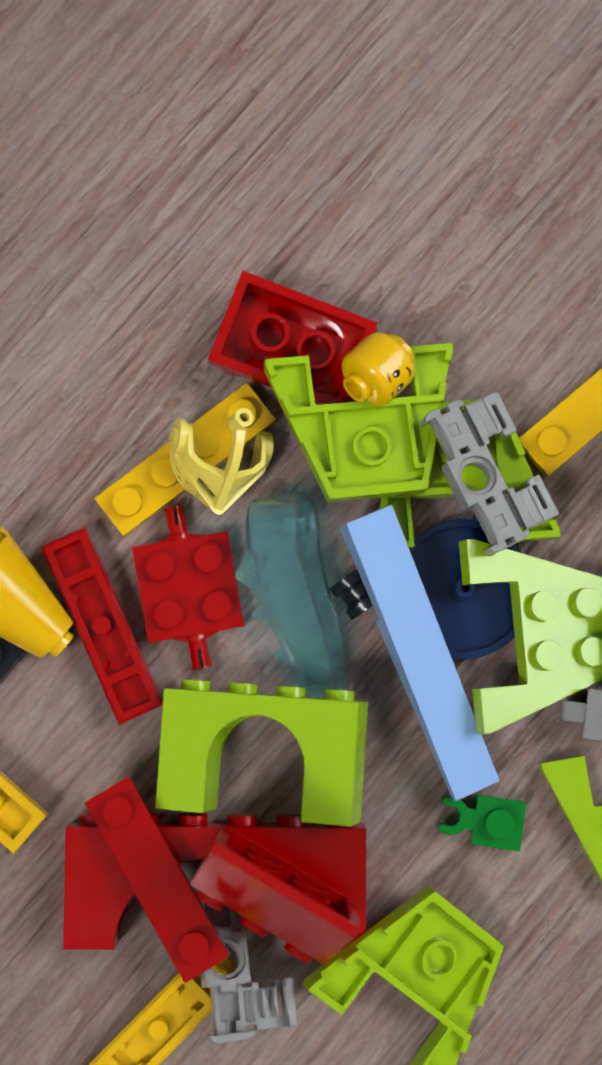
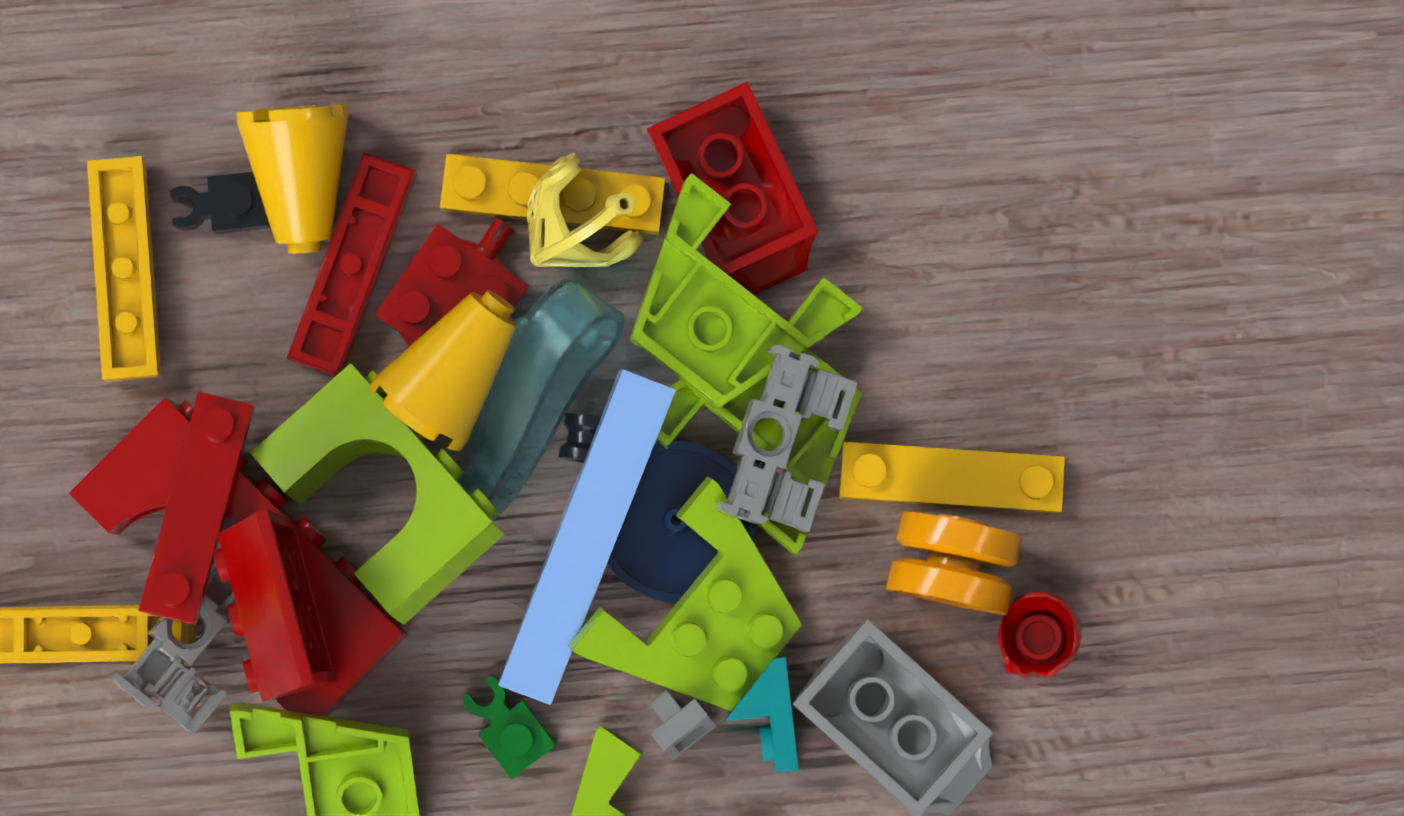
camera: 45 degrees right, 0 degrees up
yellow head [342,332,415,406] -> none
none -> yellow cone [370,290,517,451]

